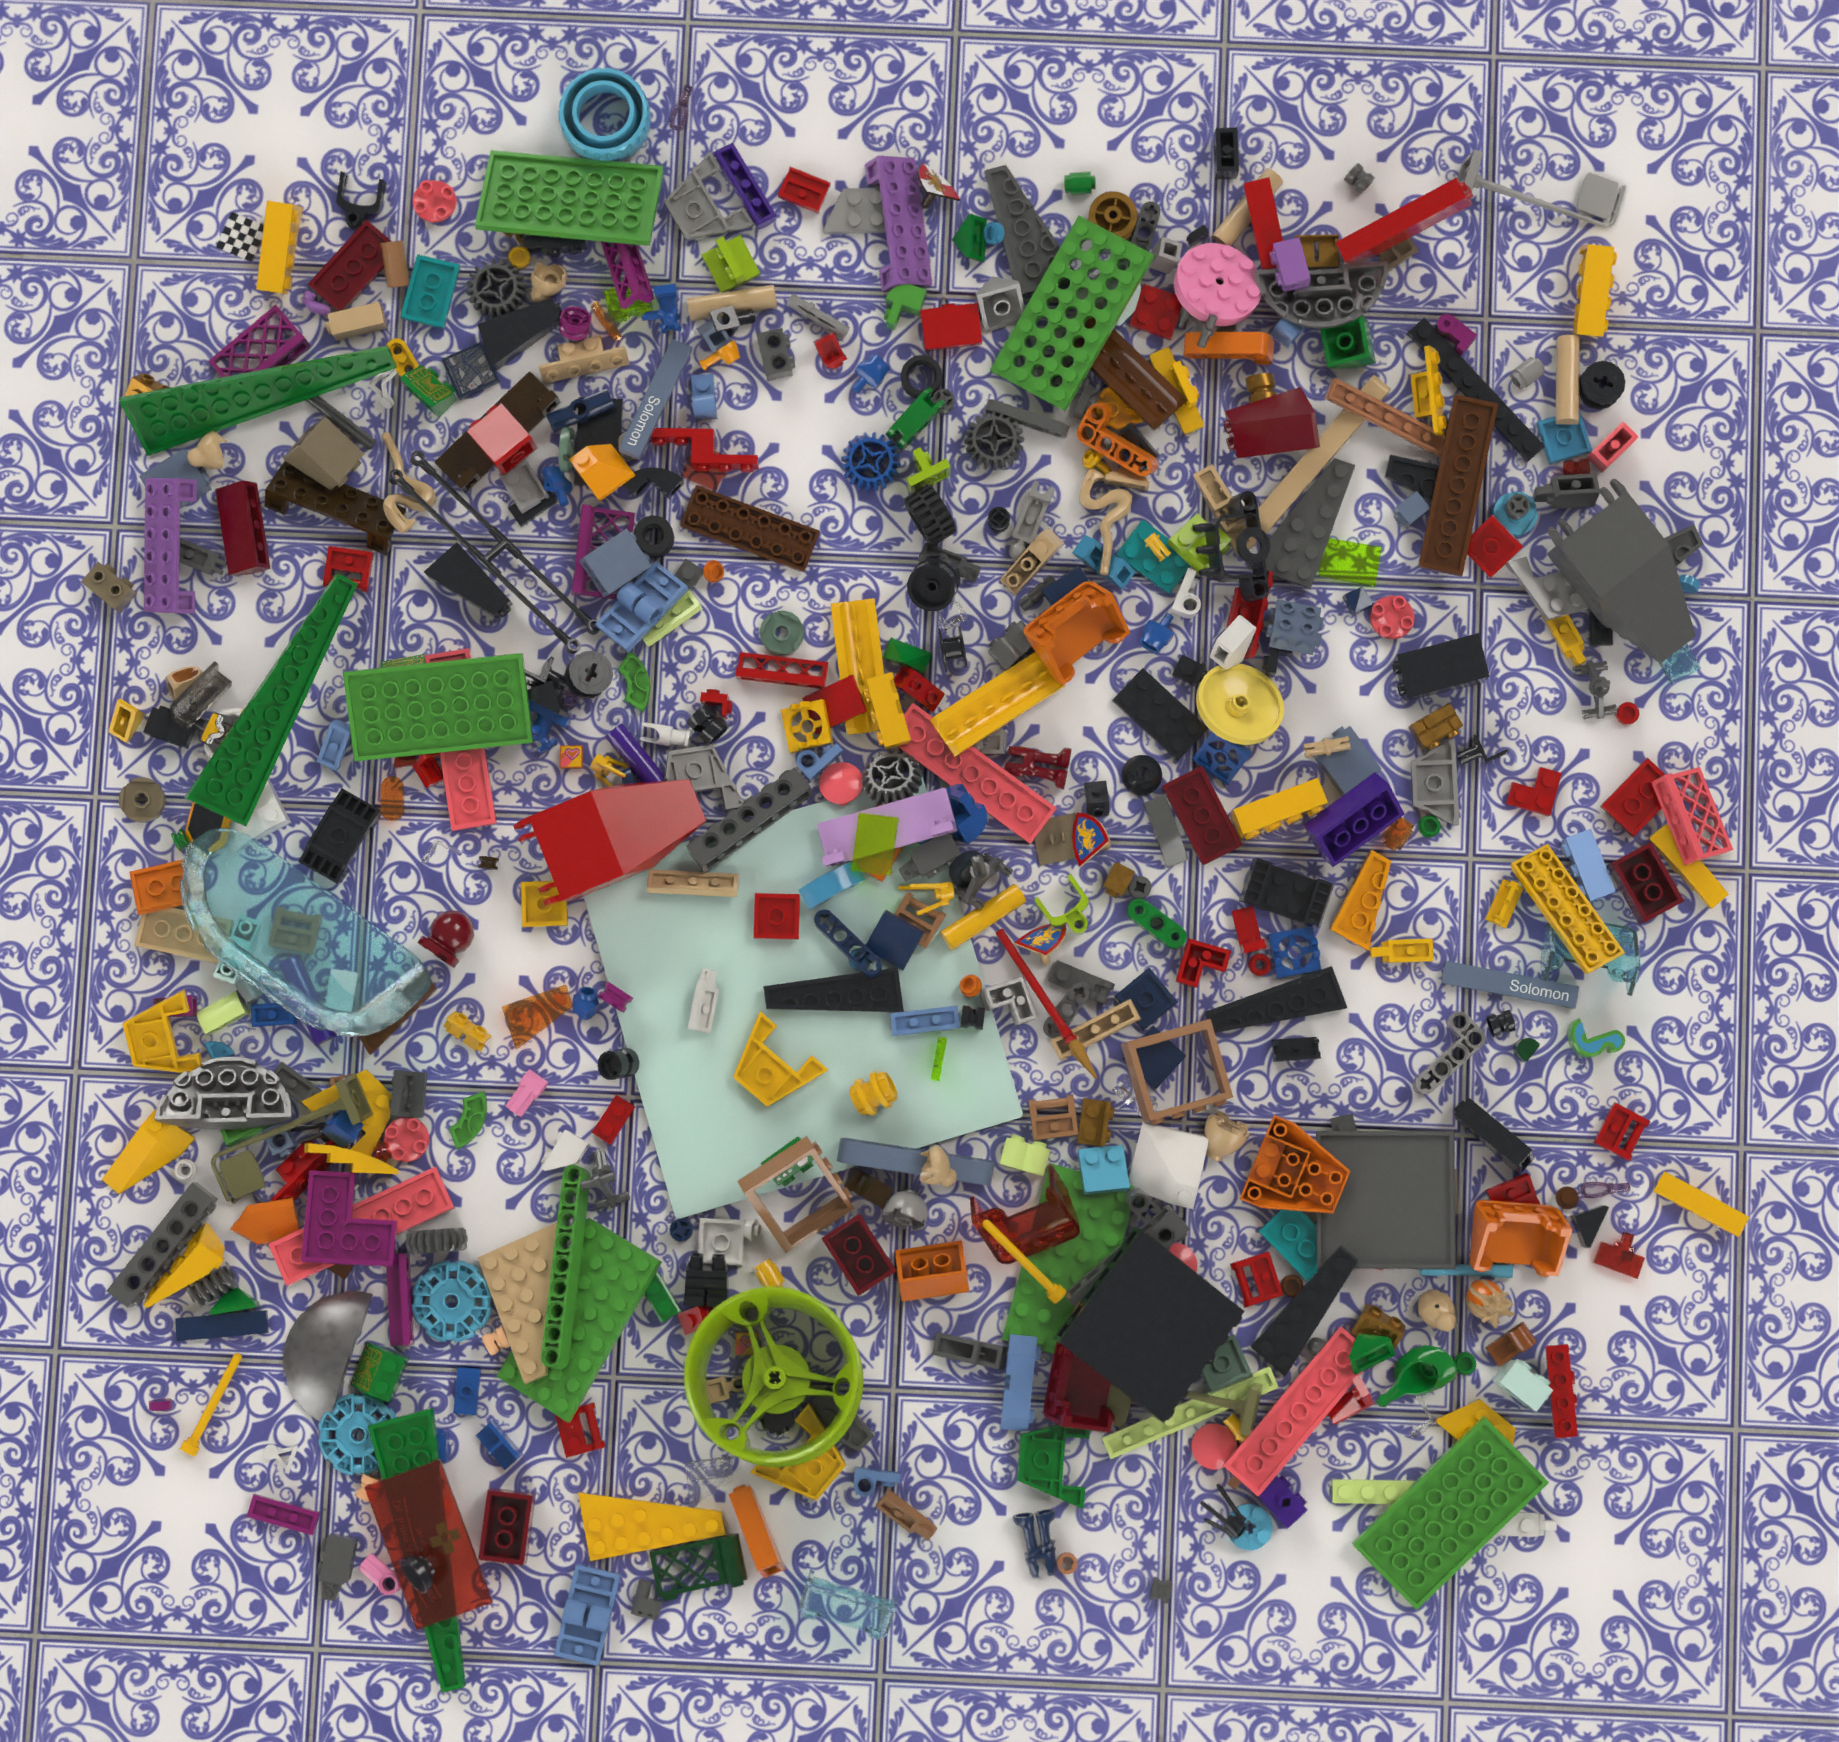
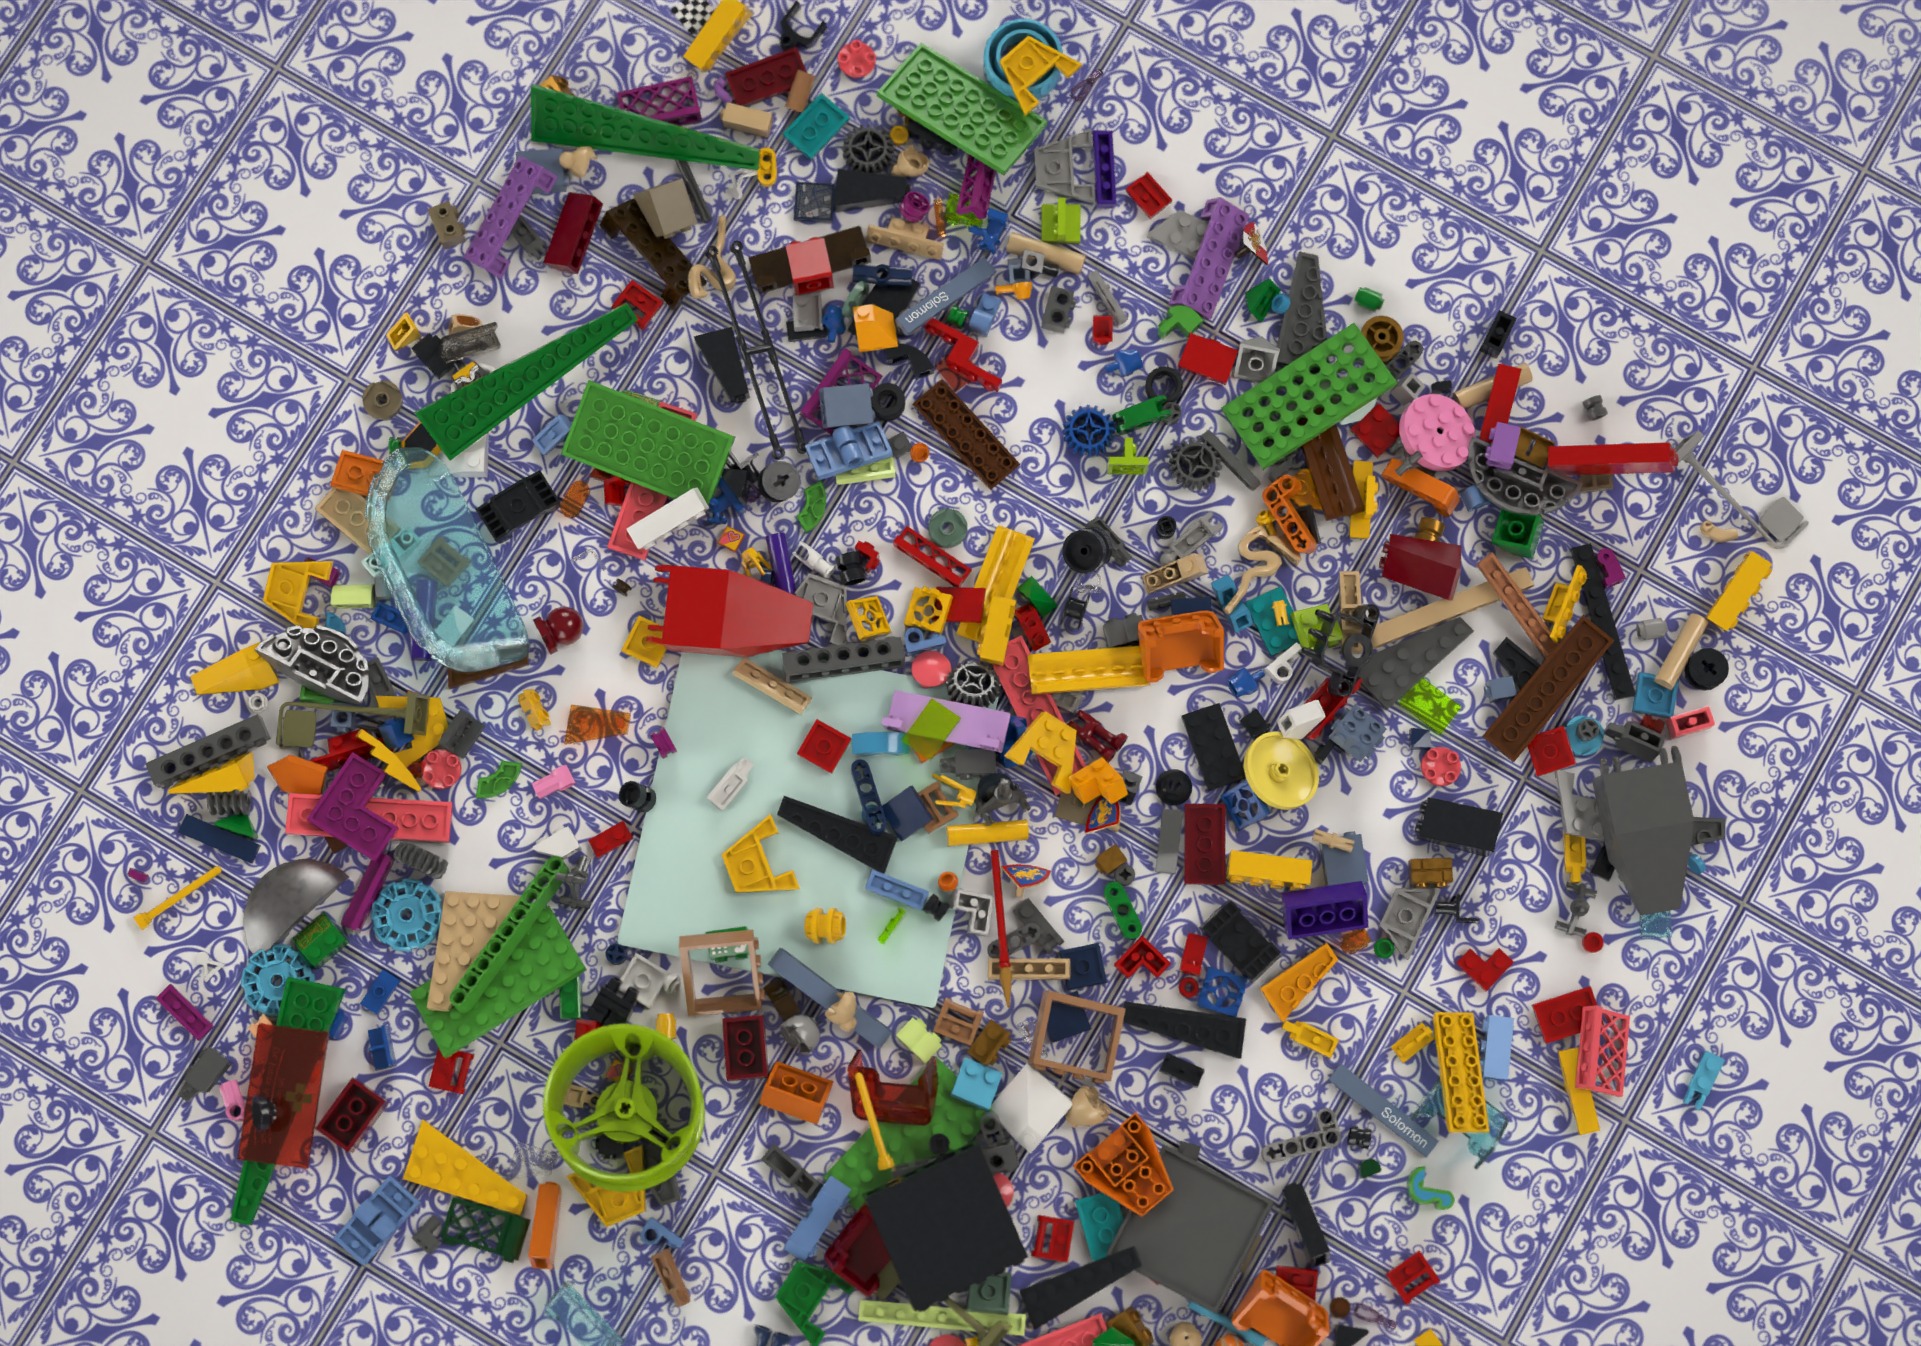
camera: 25 degrees right, 5 degrees down
green slope [400,365,457,418] -> none
light nougat wheel [482,1325,510,1356] -> none
blue rock [572,987,600,1020] -> none
black tyre [904,484,956,546] -> none
lime piece [1034,874,1089,935] -> none
reddish brown plate [1280,1274,1303,1297] -> none
dark grey hinge [1308,1337,1326,1356] -> none
dark red brick [1606,842,1684,925] -> none
none -> white brick [627,488,709,550]
none -> yellow piece [845,596,891,642]
none -> black wheel [929,1133,950,1155]
none -> green wheel [947,305,969,329]
none -> yellow wing [1000,36,1082,116]
none -> yellow wing [1004,711,1077,794]
none -> light orange brick [1069,757,1128,805]
none -> medium azure hinge [1683,1050,1725,1110]
none -> tan arm [1700,521,1738,543]

